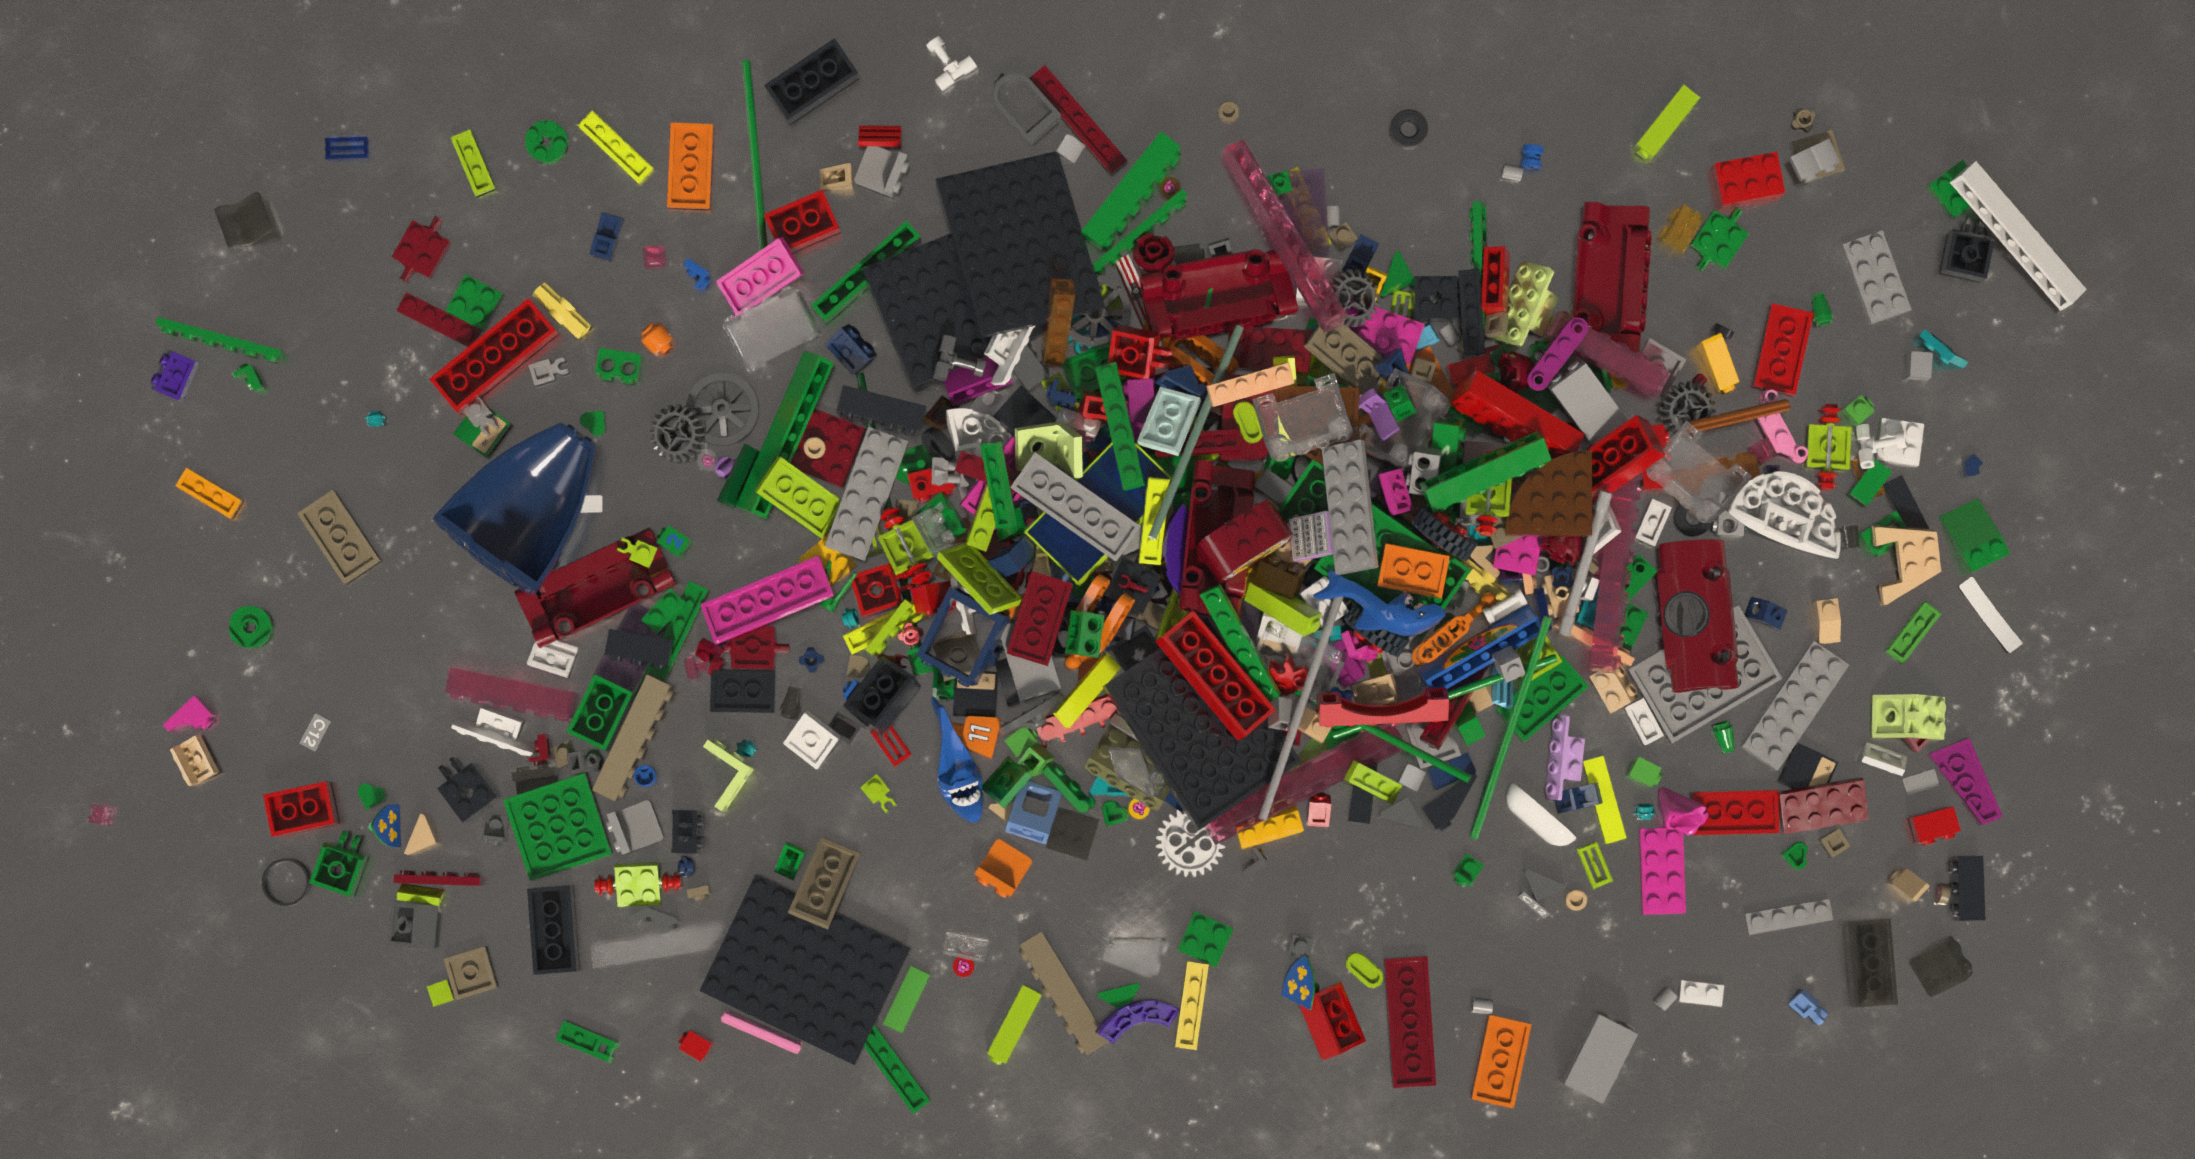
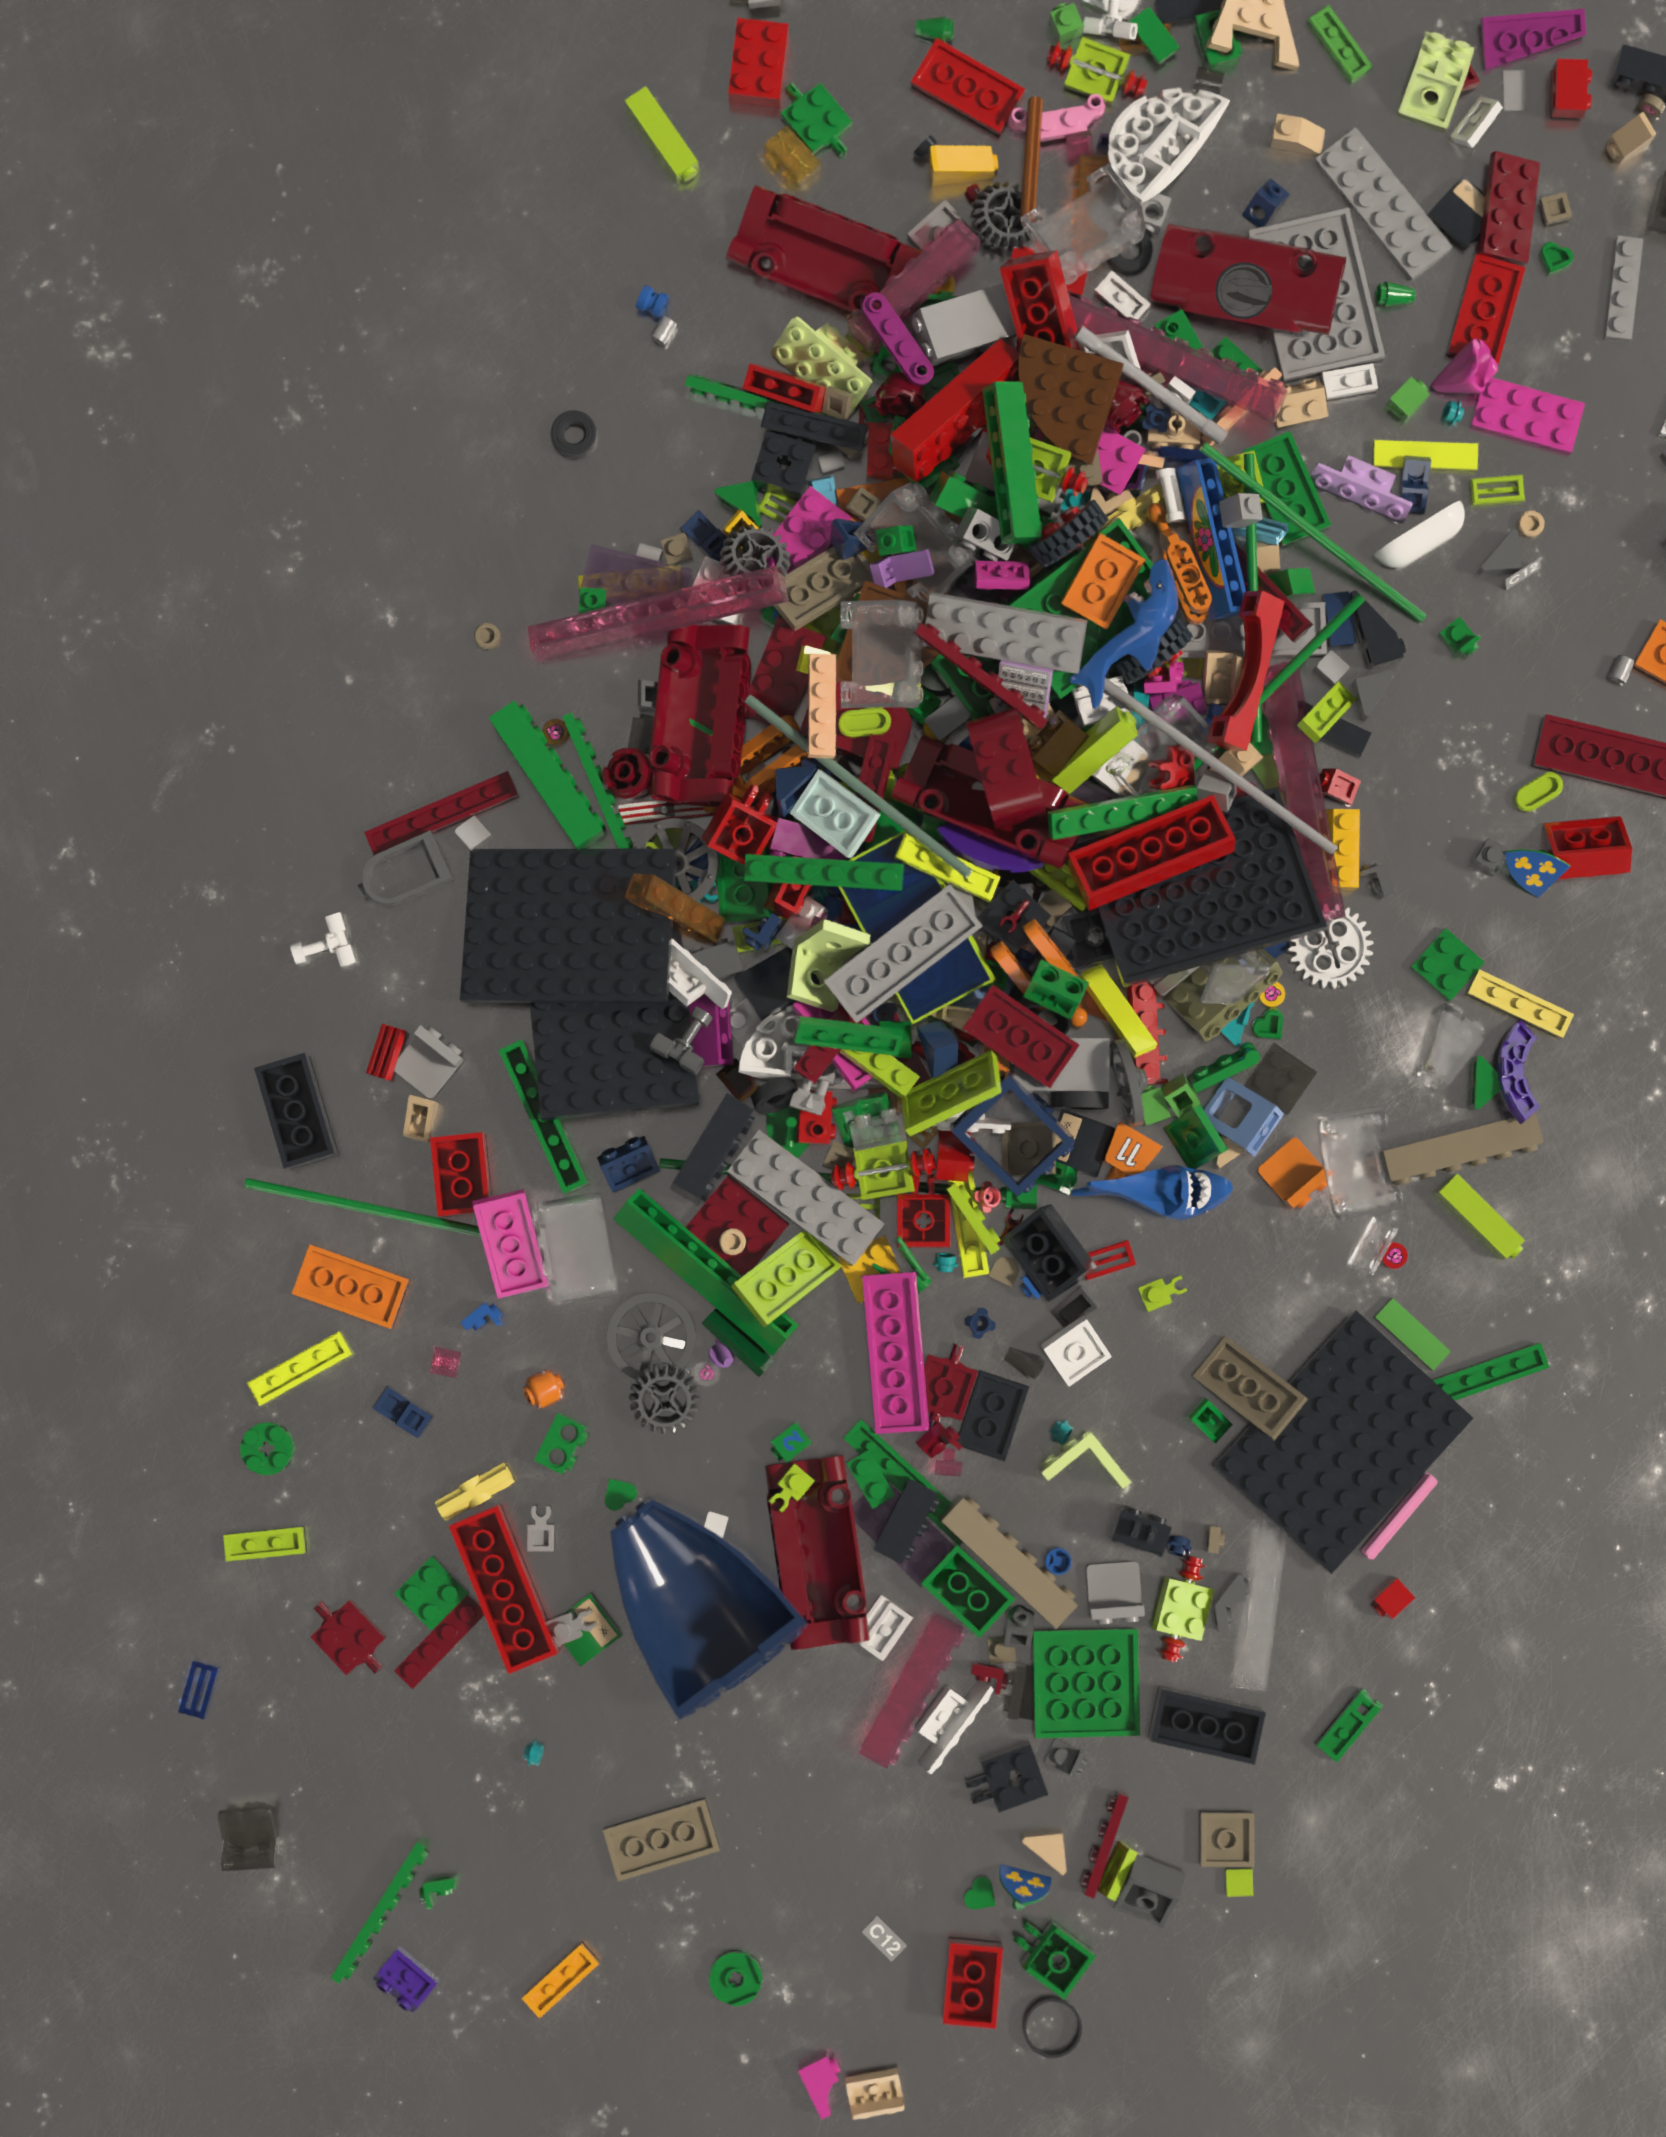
camera: 70 degrees left, 0 degrees up
none -> dark red plate [913,623,1048,730]
none -> clear windscreen [1316,1105,1403,1220]

